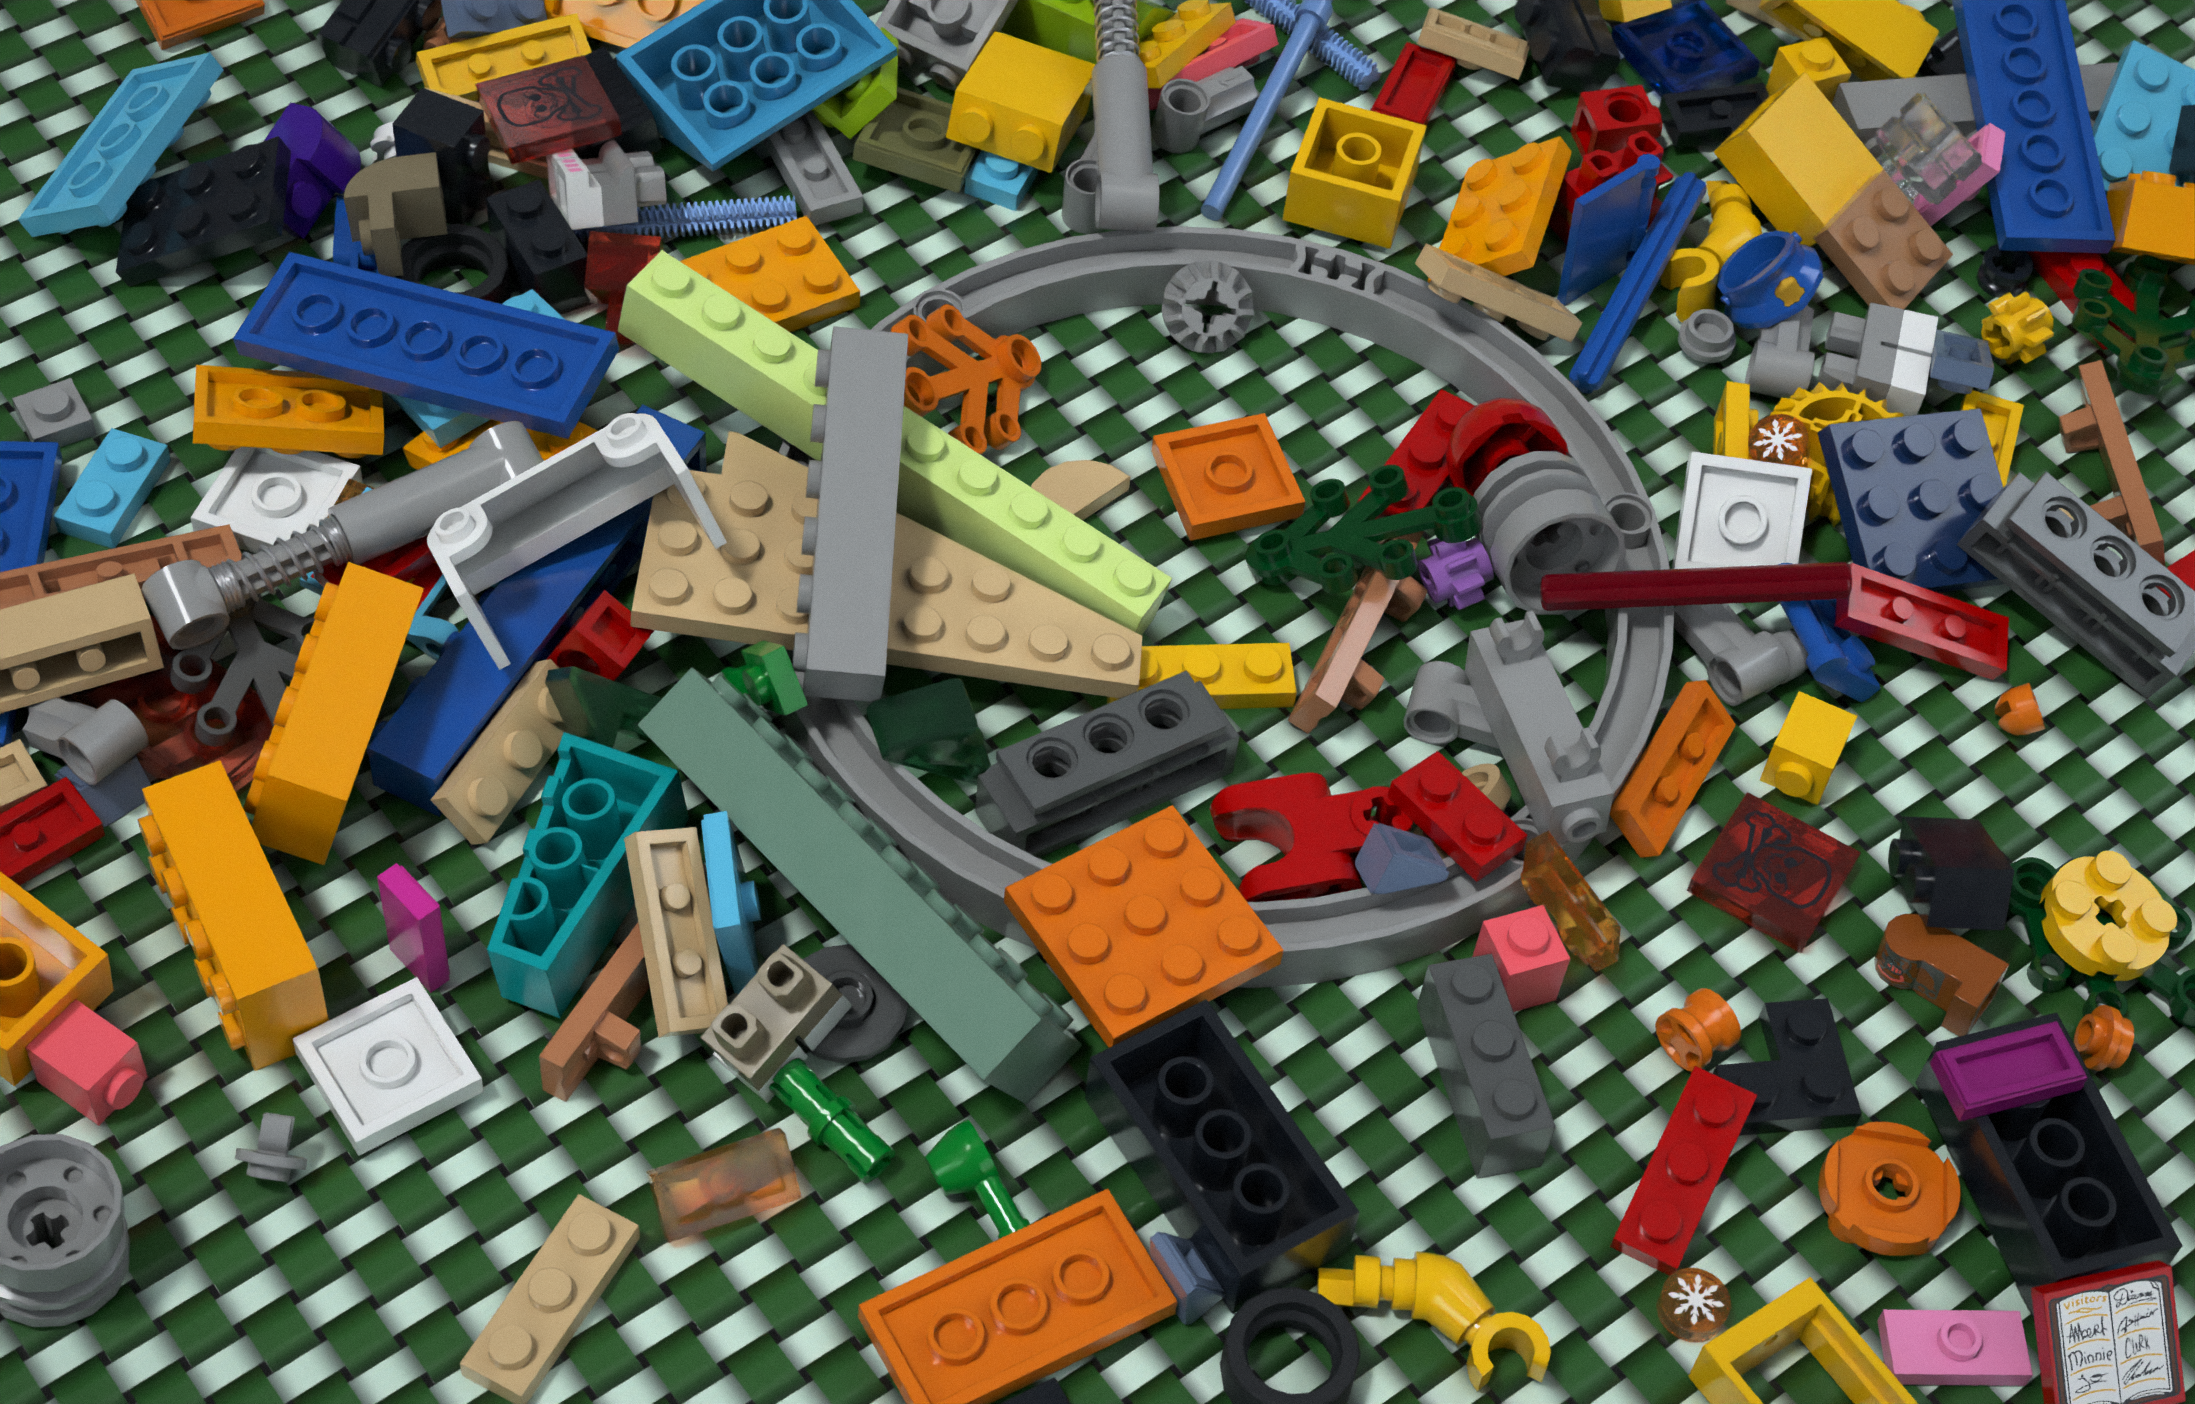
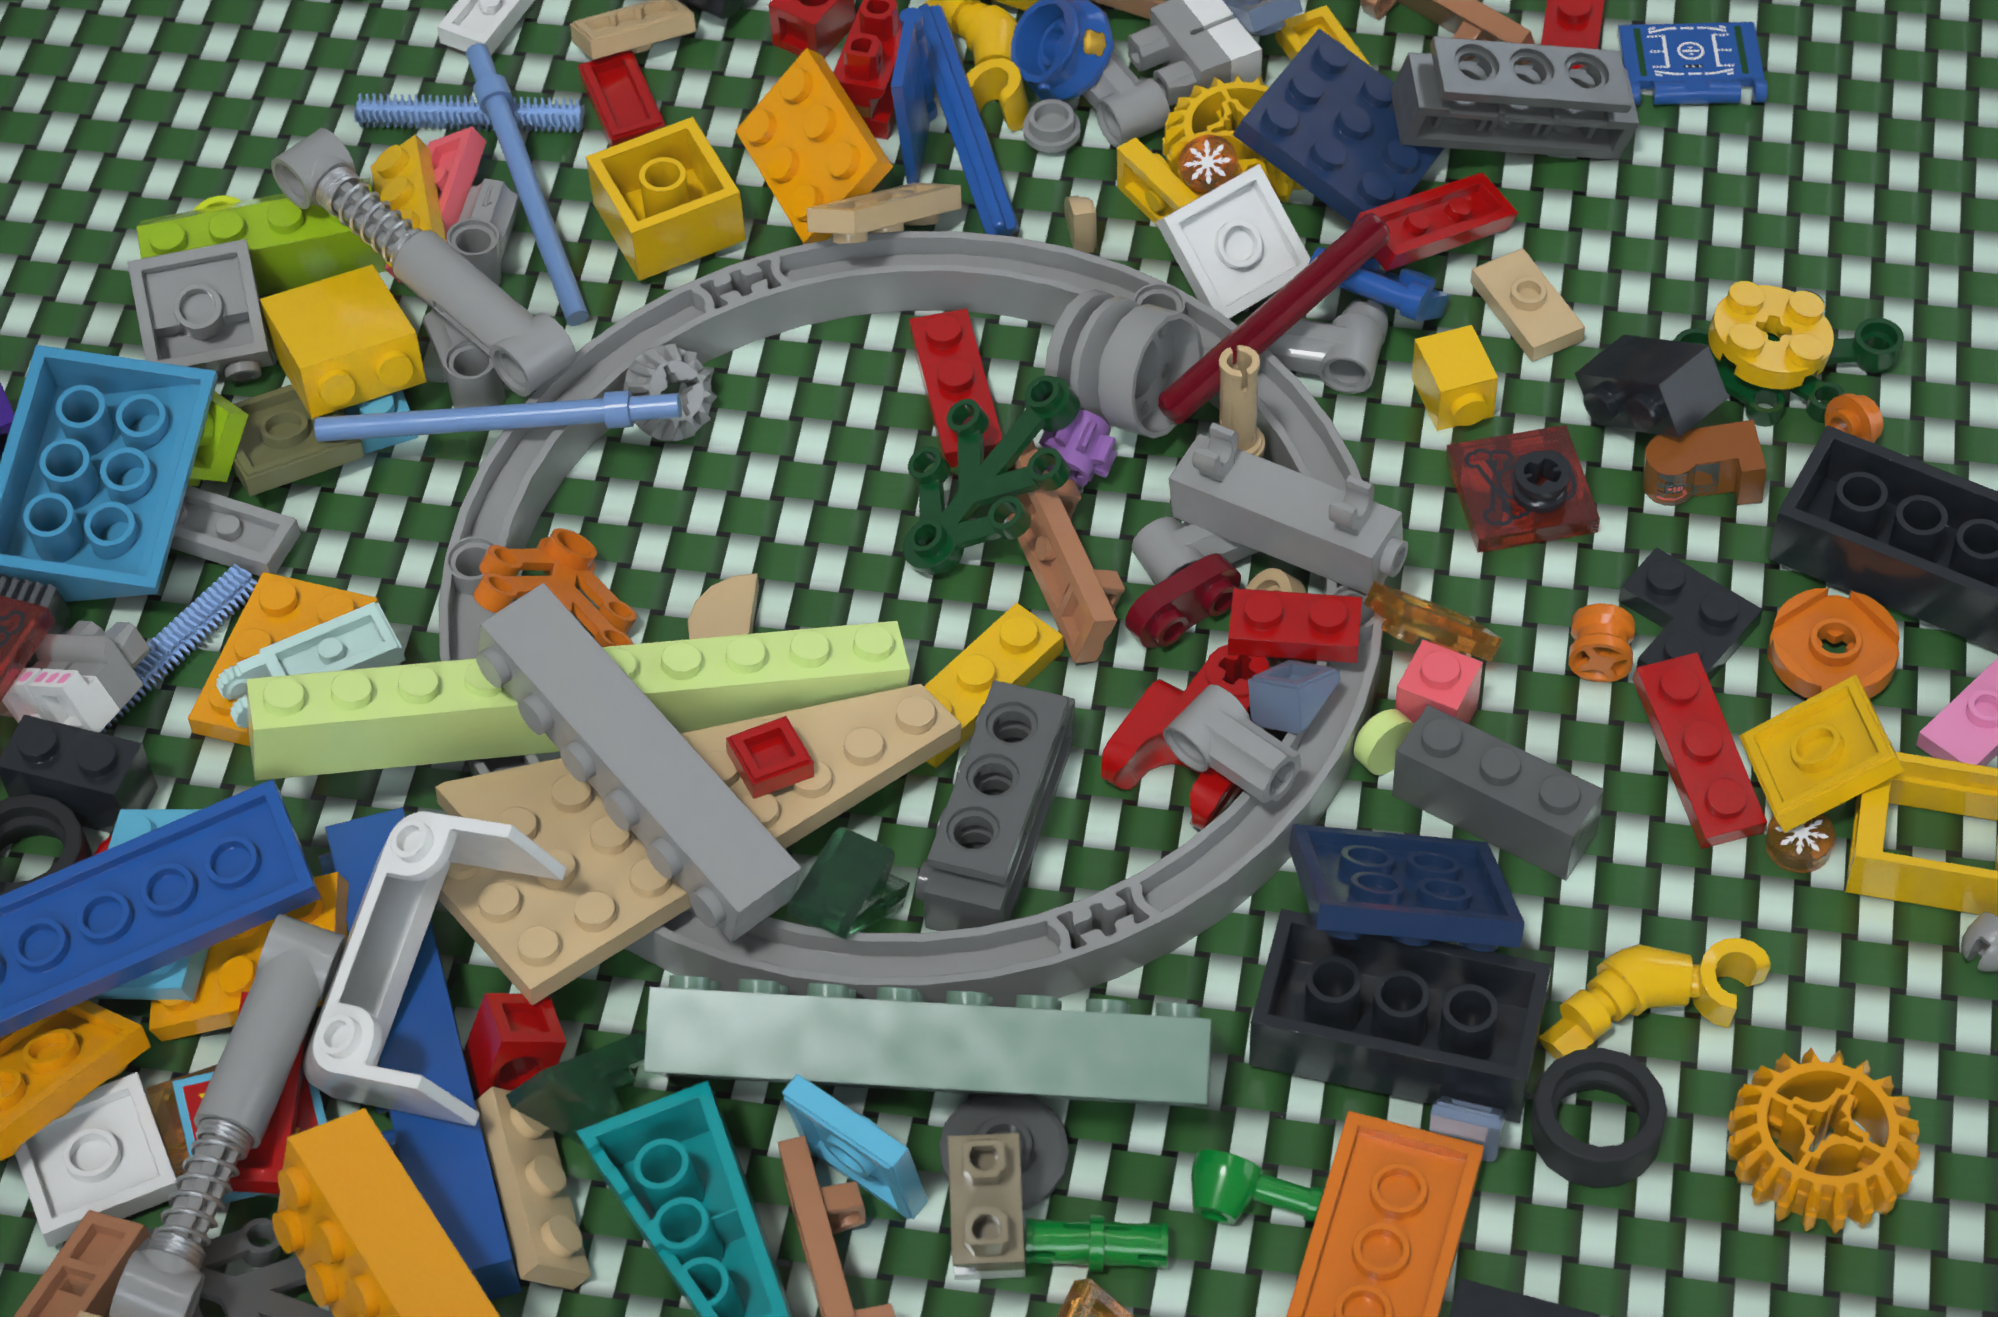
camera: 35 degrees left, 0 degrees up
clear red brick [584,231,674,345] -> none
tan plate [624,827,728,1038] -> none
green plate [721,640,808,716] -> none
orange plate [1004,805,1284,1048] -> none
orange plate [1151,413,1306,541] -> none
red cylinder [1445,398,1569,496] -> none
orange plate [1610,680,1736,858] -> none
magenta tile [1929,1021,2088,1122] -> none
orange hinge [1994,683,2046,736] -> none
none -> light aqua hinge [216,602,405,729]
none -> medium blue bar [314,390,682,442]
none -> red tile [726,716,814,799]
none -> tan tile [1064,195,1097,253]
none -> dark red plate [1125,553,1241,648]
none -> light grey piece [1163,684,1301,804]
none -> tan pin [1219,345,1265,458]
none -> dark blue plate [1289,824,1525,952]
none -> yellowish green tile [1353,709,1414,775]
none -> tan plate [1470,248,1585,362]
none -> black bush [1512,450,1571,513]
none -> yellow tile [1739,674,1905,833]

